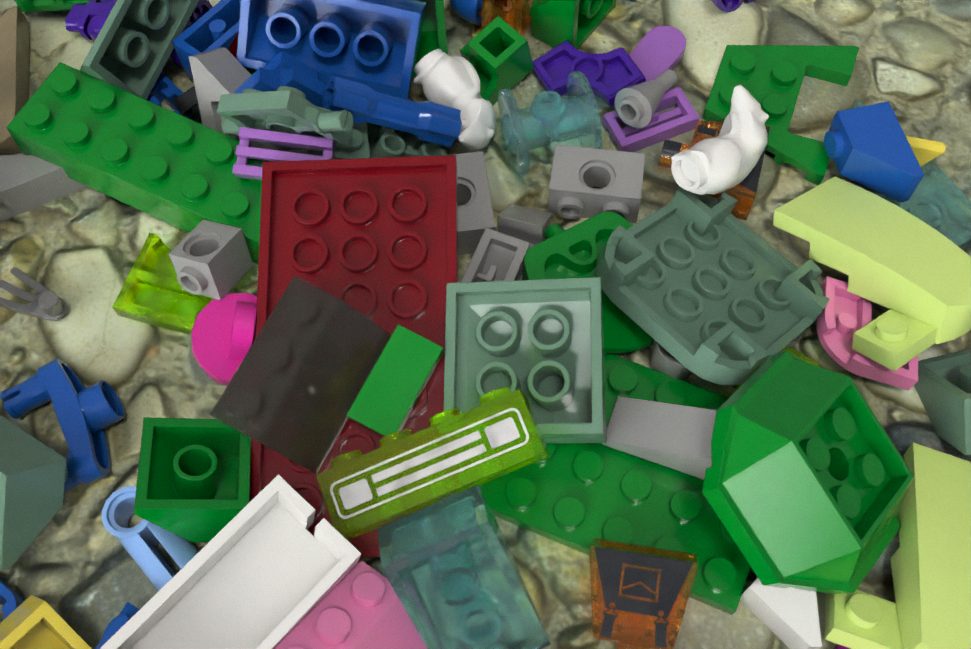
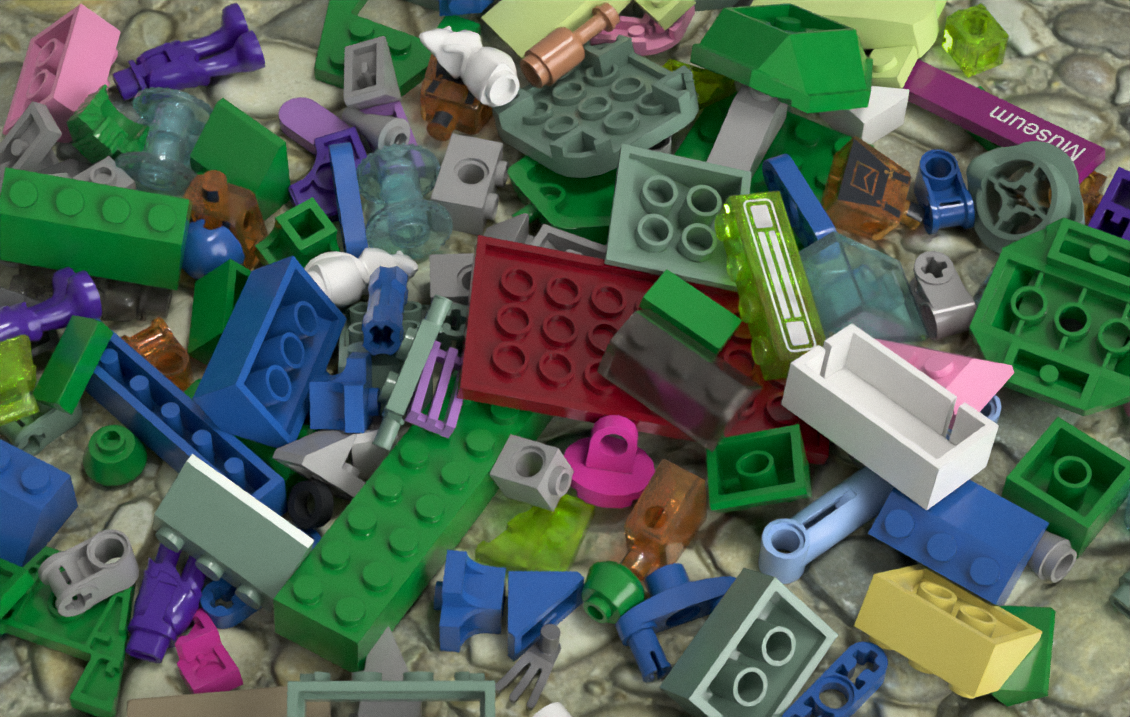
camera: 90 degrees left, 10 degrees down
none -> dark pink slope [175,608,243,694]
none -> blue beam [328,142,368,258]
none -> light grey slope [343,36,402,110]
none -> blue brick [434,550,506,652]
none -> blue slope [508,571,584,662]
none -> nougat piece [519,2,620,88]
none -> green cone [581,561,645,624]
none -> clear orange torso [620,458,707,581]
none -> blue beam [762,154,840,261]

